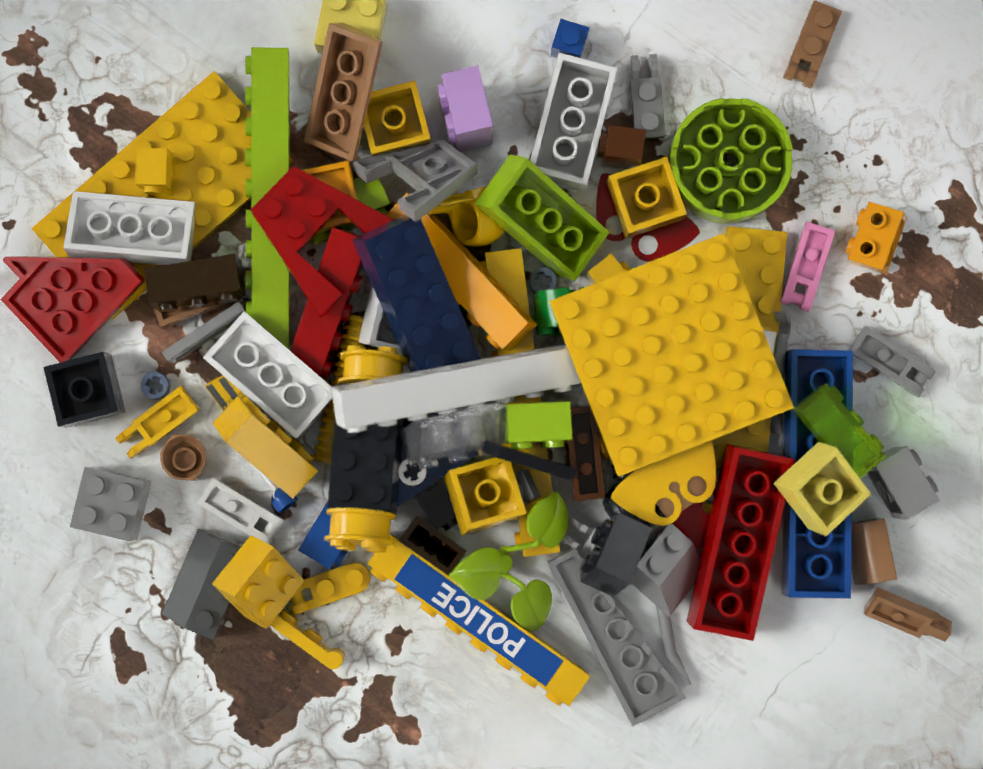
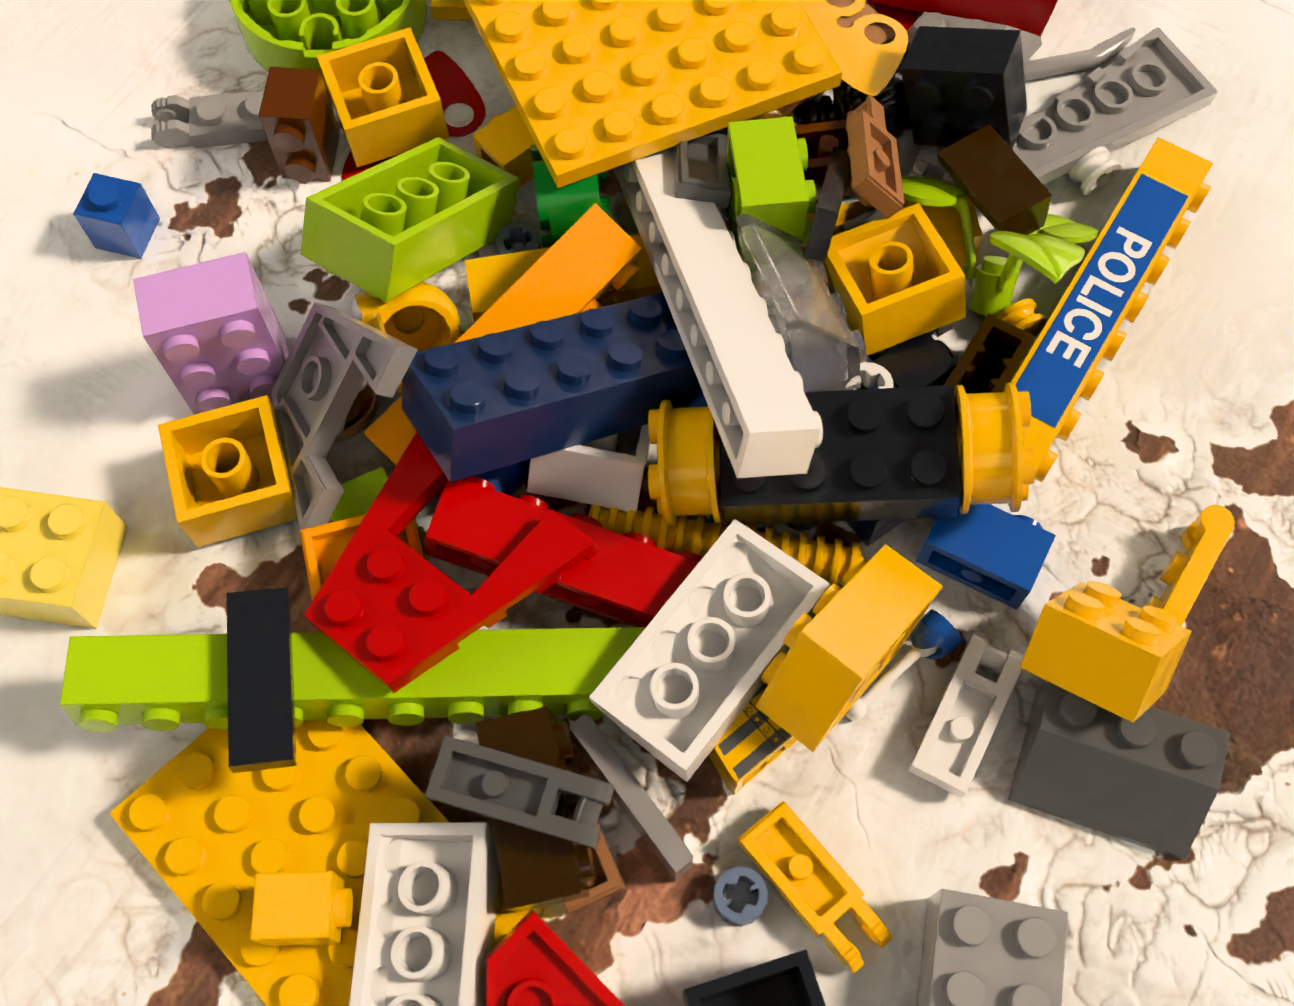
camera: 90 degrees left, 20 degrees down
medium nougat hat [160,434,206,481] -> none
yellow plate [291,562,371,615] -> none
medium nougat slope [304,23,383,162] -> none
white brick [530,52,618,191] -> none
none -> black tile [226,587,297,773]
none -> dark grey plate [424,735,615,849]
none -> dark grey tile [674,132,731,208]
none -> medium nougat hinge [846,95,905,219]
none -> dark brown brick [937,124,1052,235]
none -> white bush [1069,146,1121,196]

